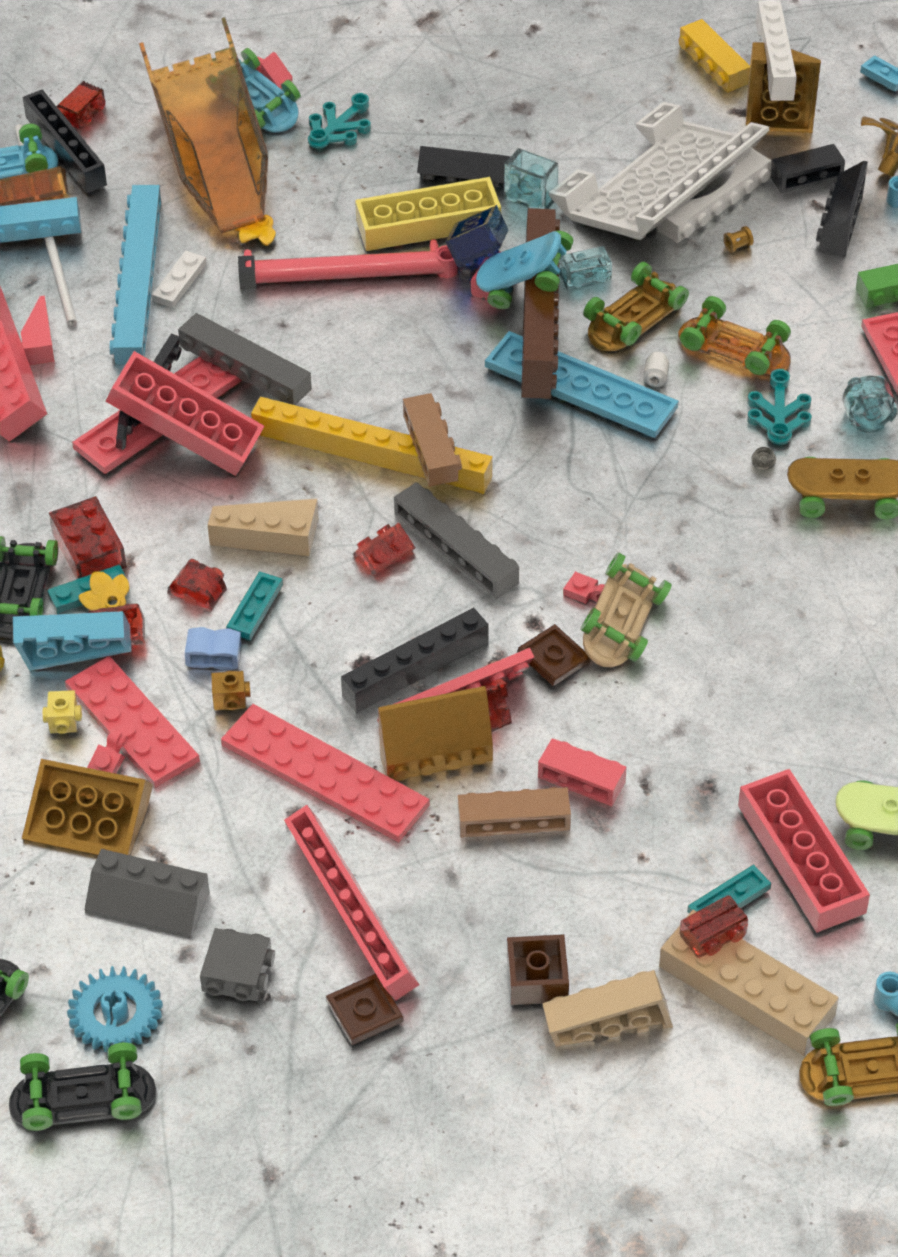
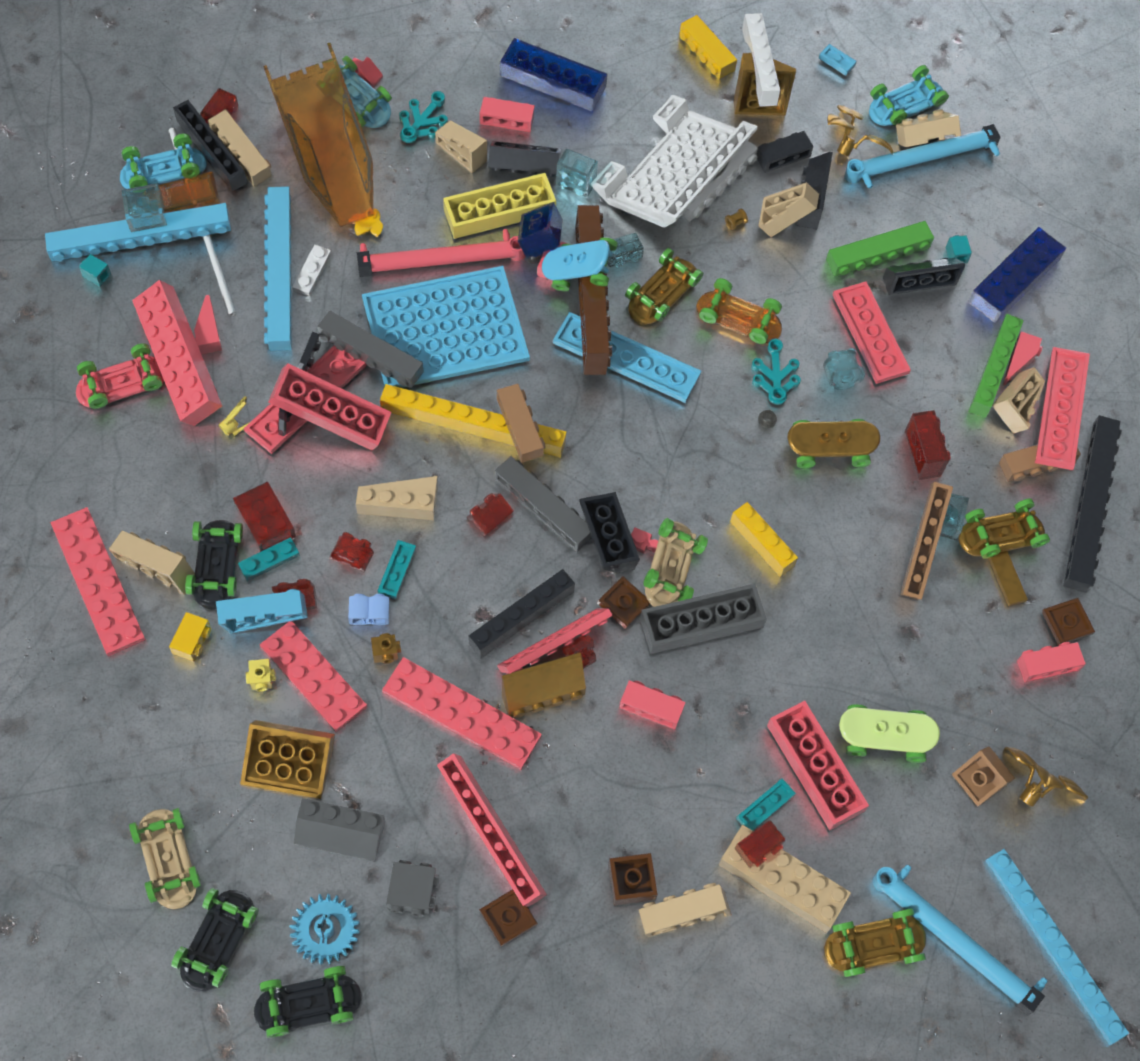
camera: 10 degrees left, 15 degrees up
yellow plate [78,572,130,612] -> none
coral plate [87,729,127,774] -> none
medium nougat brick [458,787,571,838] -> none
white brick [643,352,670,387] -> none
none -> tan wedge [208,109,271,187]
none -> light yellow plant [218,396,250,436]
none -> medium azure plate [362,266,530,388]
none -> tan wedge [435,120,487,173]
none -> coral brick [480,97,535,133]
none -> clear blue brick [500,38,607,112]
none -> black slope [579,492,640,573]
none -> dark grey brick [640,584,767,654]
none -> yellow brick [730,502,798,577]
none -> tan wedge [758,182,819,237]

